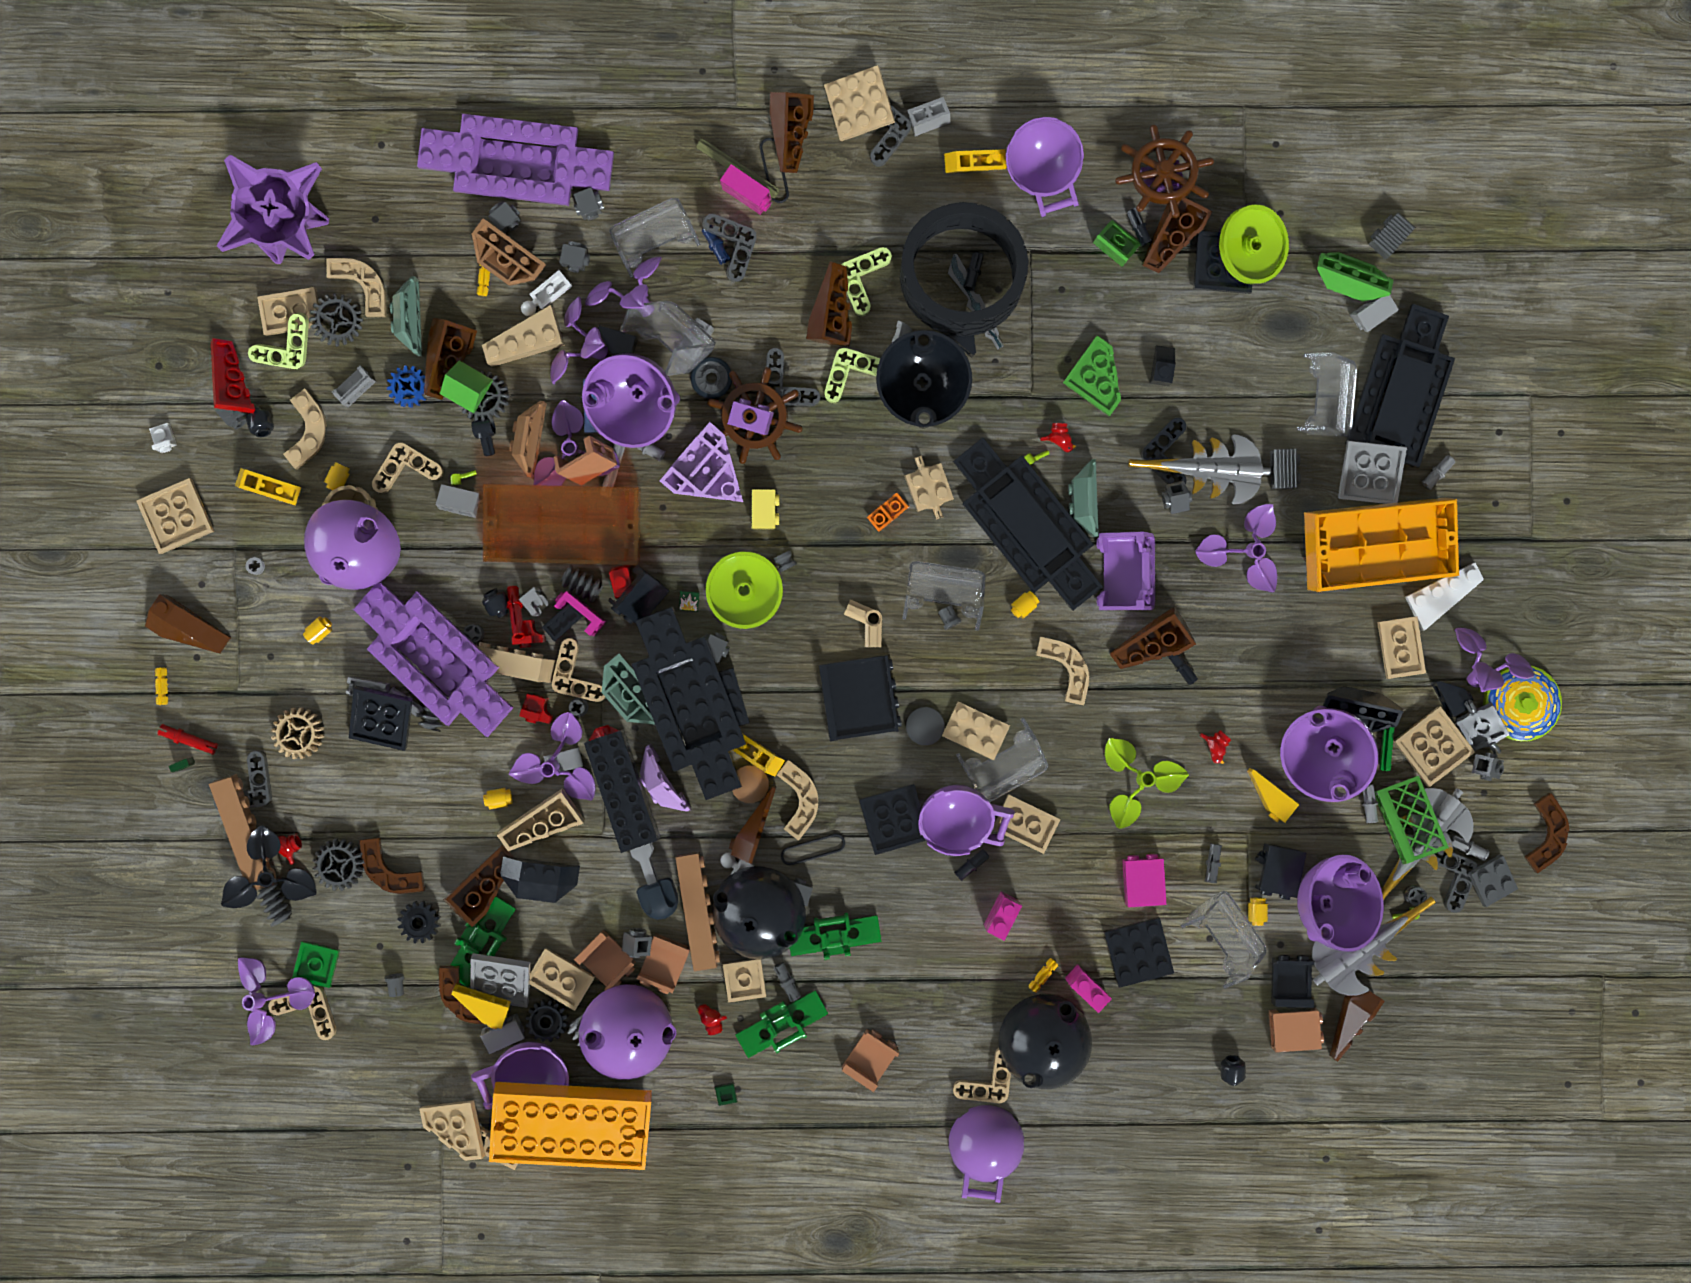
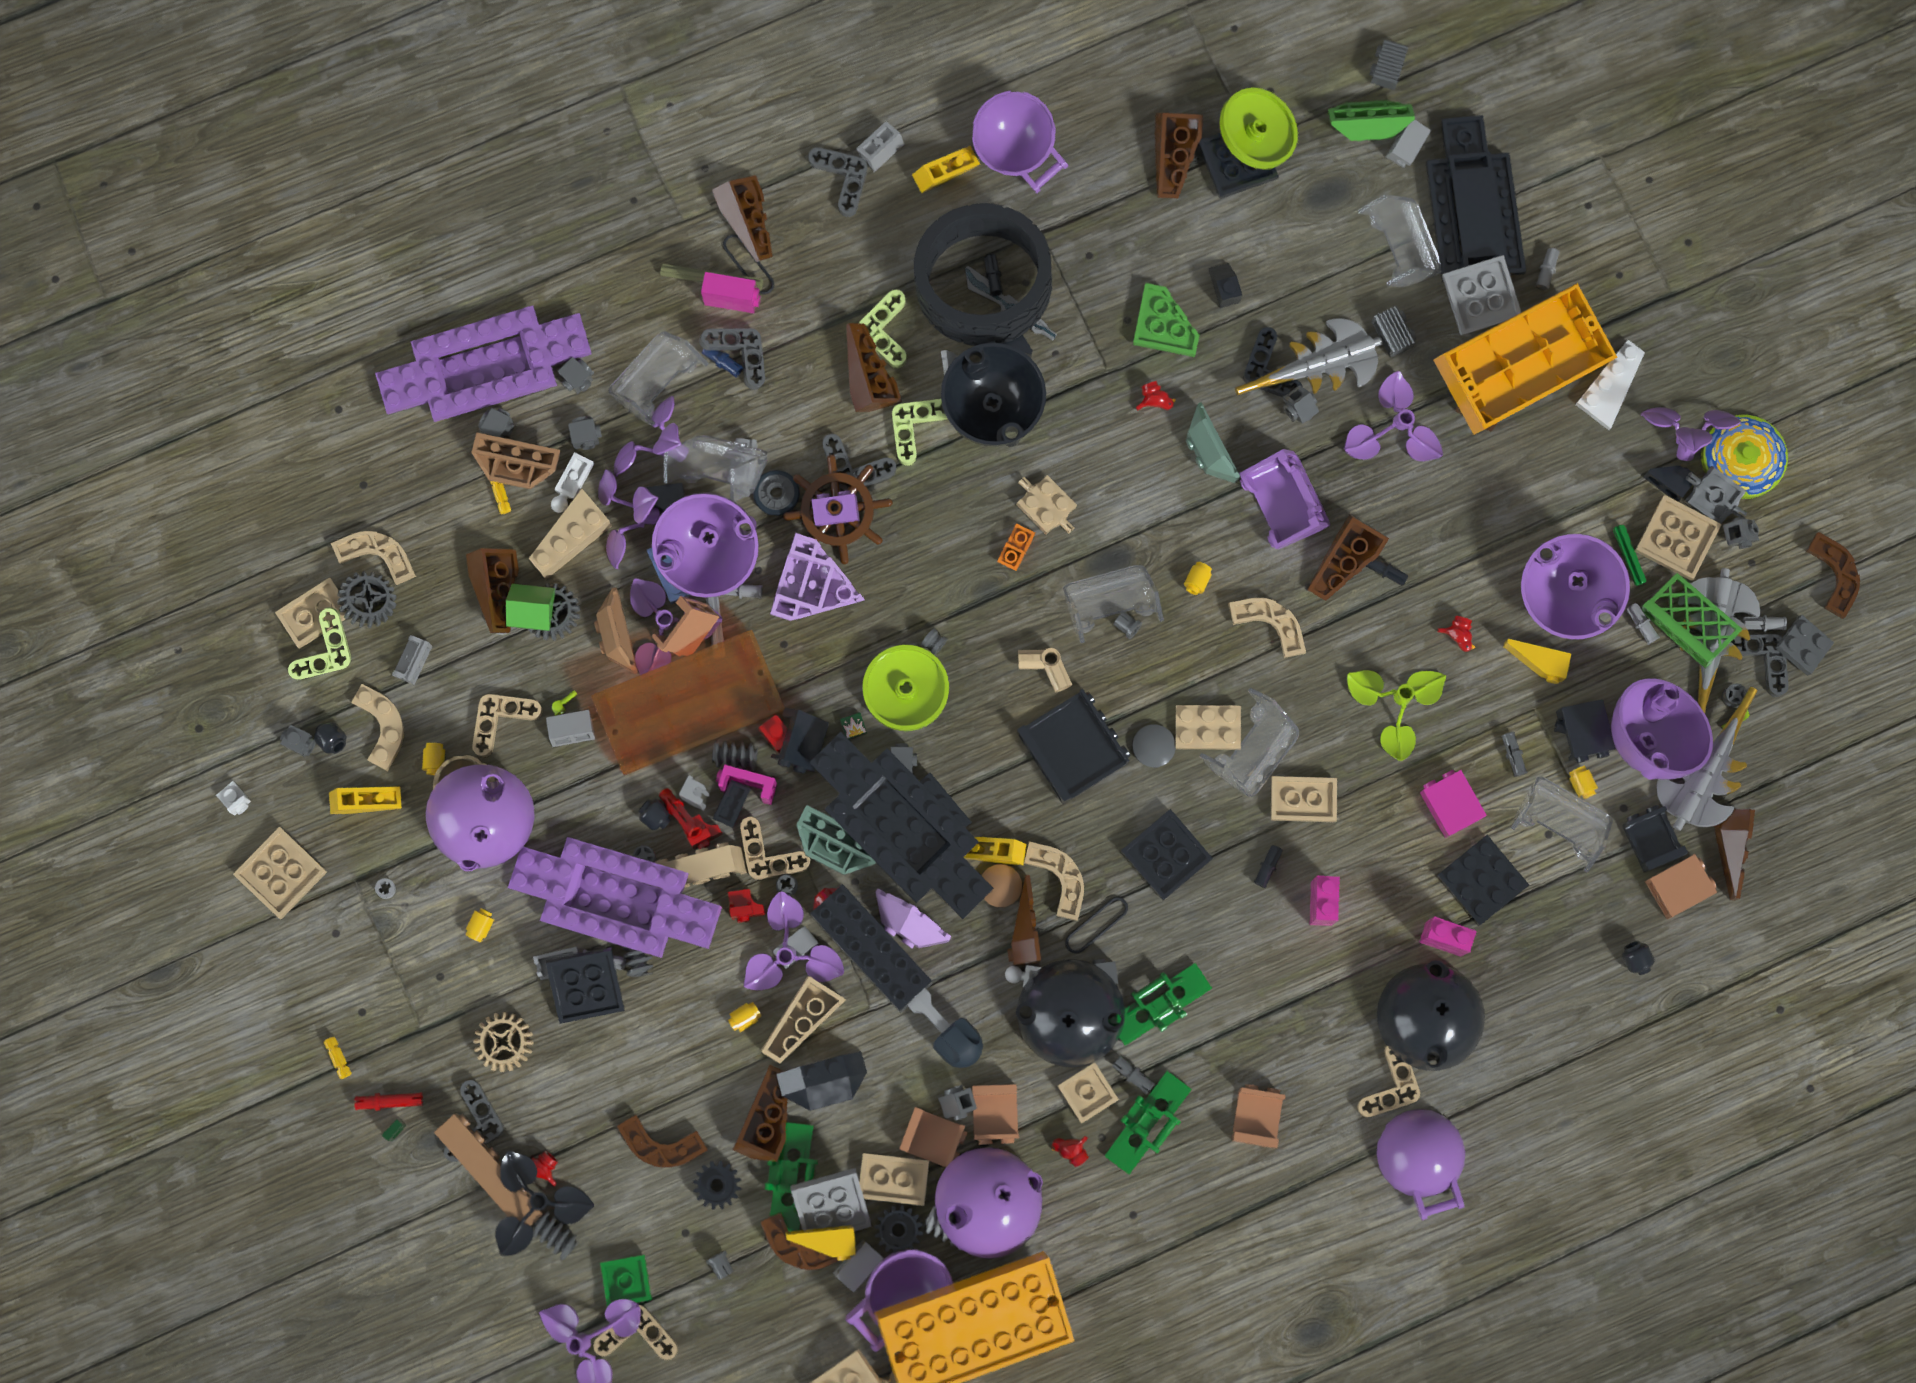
camera: 25 degrees left, 10 degrees down
reddish brown wedge [145,594,231,654] -> none
red wing [211,338,255,413] -> none
medium lavender piece [217,155,329,264] -> none
dark grey gear [313,839,365,891] -> none
blue gear [387,365,426,408] -> none
sand green wedge [390,276,422,356] -> none
black axle [471,418,496,456] -> none
medium nougat brick [675,852,720,972] -> none
dark green tile [715,1082,738,1106] -> none
light yellow piece [752,490,779,529] -> none
tan plate [824,65,895,141] -> none
medium lavender windscreen [918,785,1015,856] -> none
black piece [953,438,1103,611] -> none
lime hand [1024,450,1050,465] -> none
yellow axle [1029,958,1058,993] -> none
bright green slope [1093,220,1140,267] -> none
reddish brown brick [1115,125,1214,218] -> none
black axle [1127,207,1152,247] -> none
black wedge [1323,686,1404,733] -> none
tan plate [1377,616,1426,679] -> none

